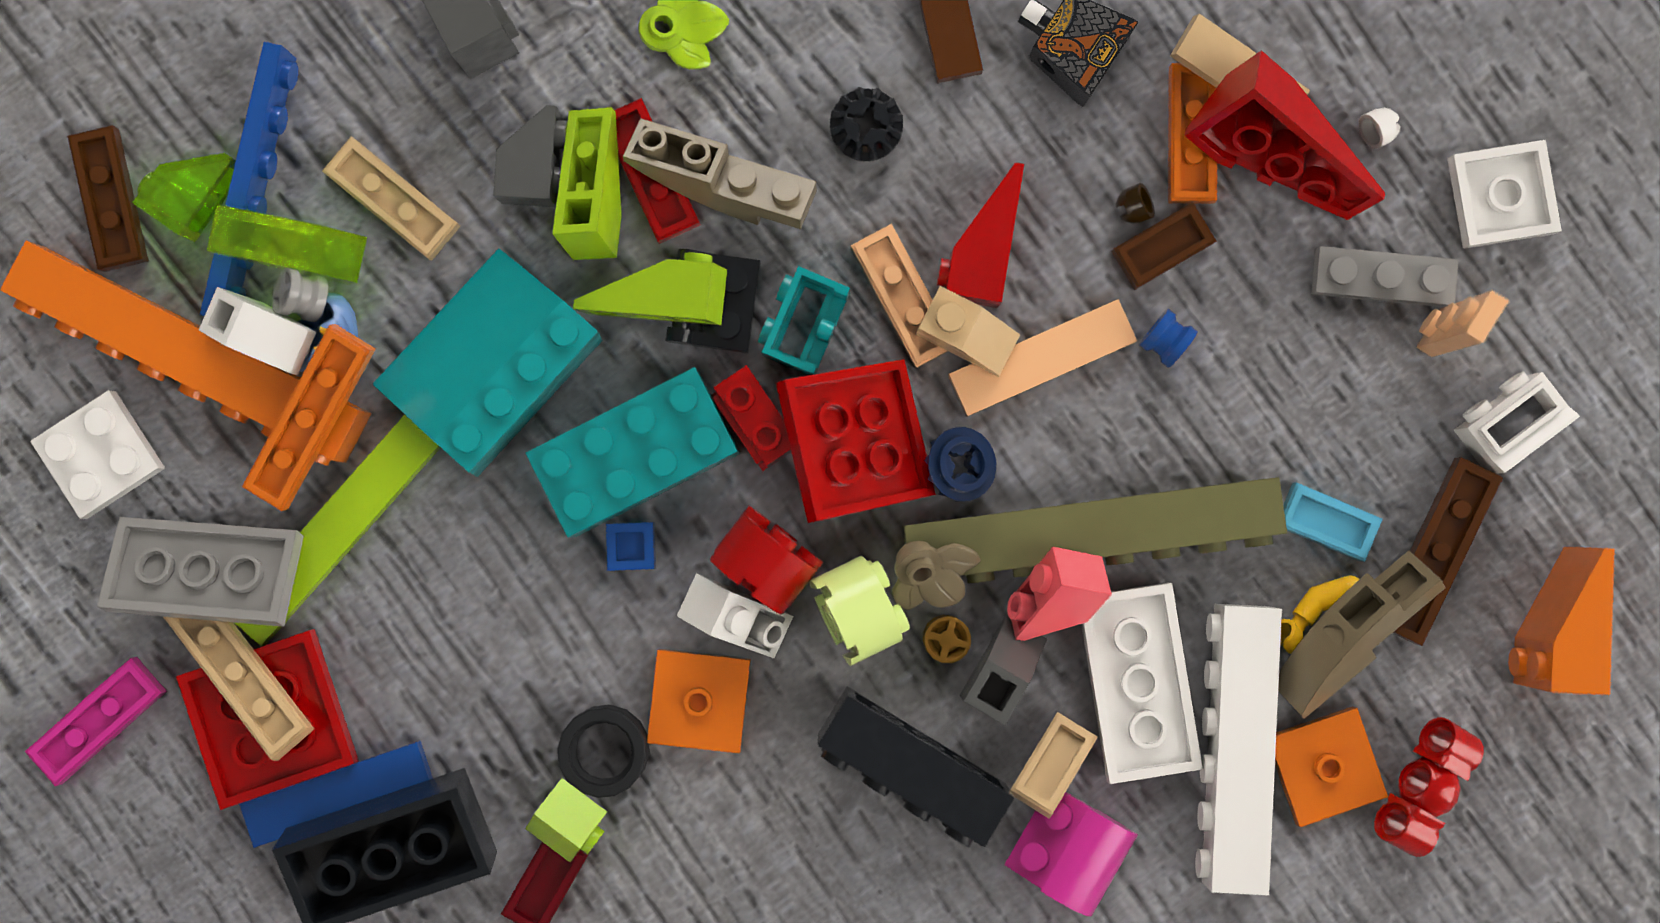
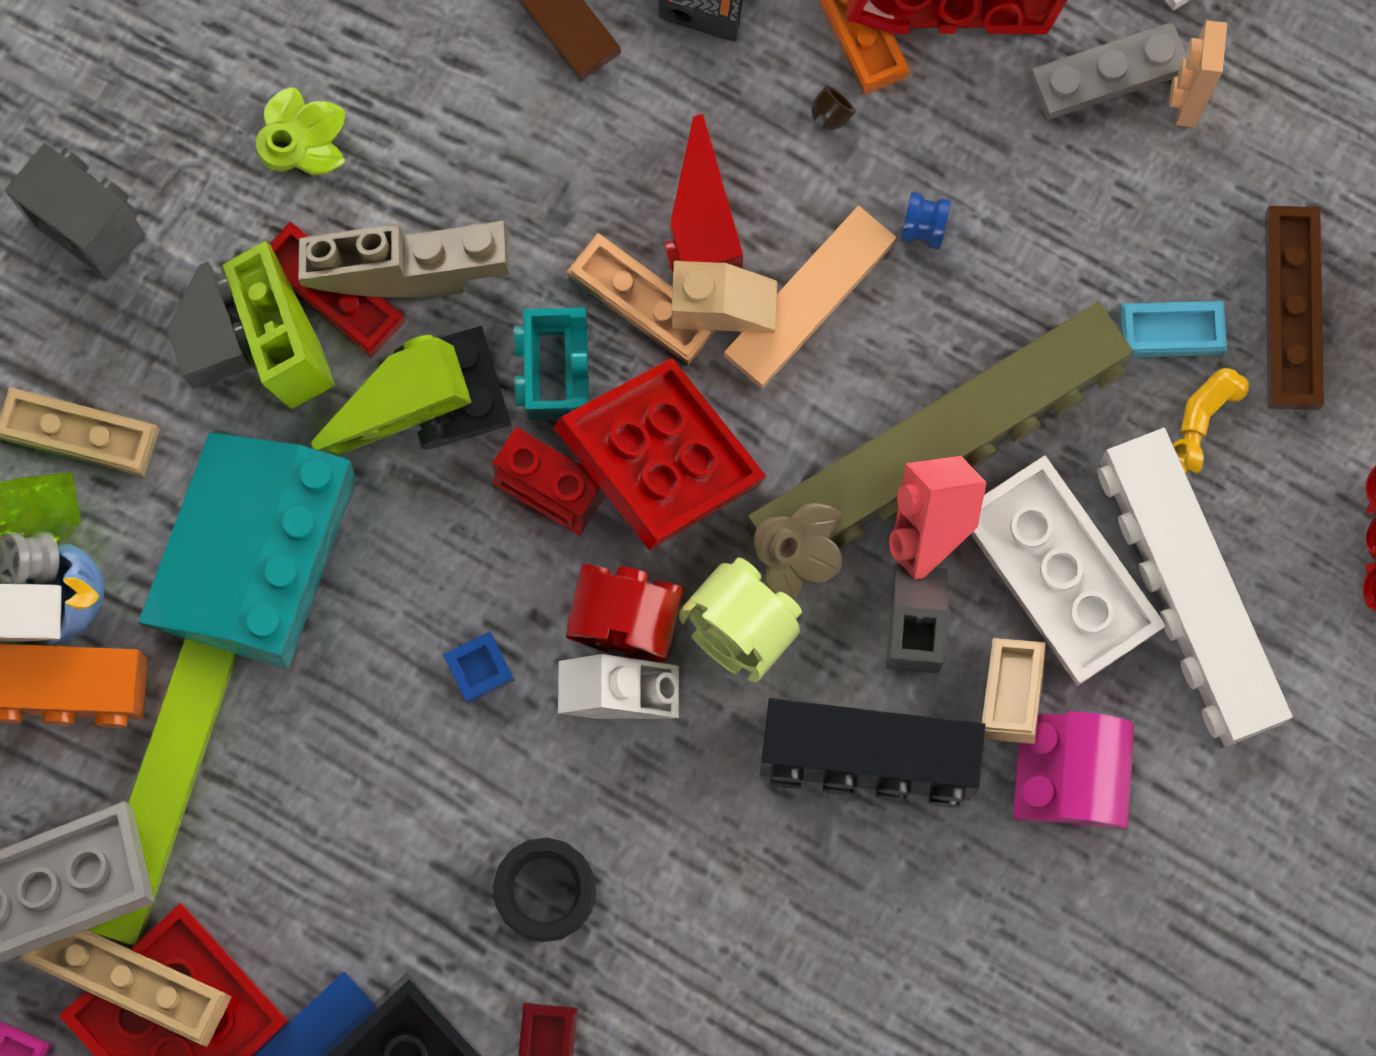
camera: 25 degrees left, 10 degrees down
orange tile [242,324,376,511] -> none
teal brick [525,367,741,538] -> none
lime brick [525,778,607,862] -> none
orange plate [647,649,751,753] -> none
black gear [830,87,903,162] -> none
pearl gold wheel [922,615,971,663] -> none
dark blue gear [924,427,996,502] -> none
reddish brown tile [1111,202,1217,290] -> none
orange plate [1275,706,1388,827] -> none
dark tan slope [1278,550,1446,719] -> none
white window [1454,371,1580,474] -> none

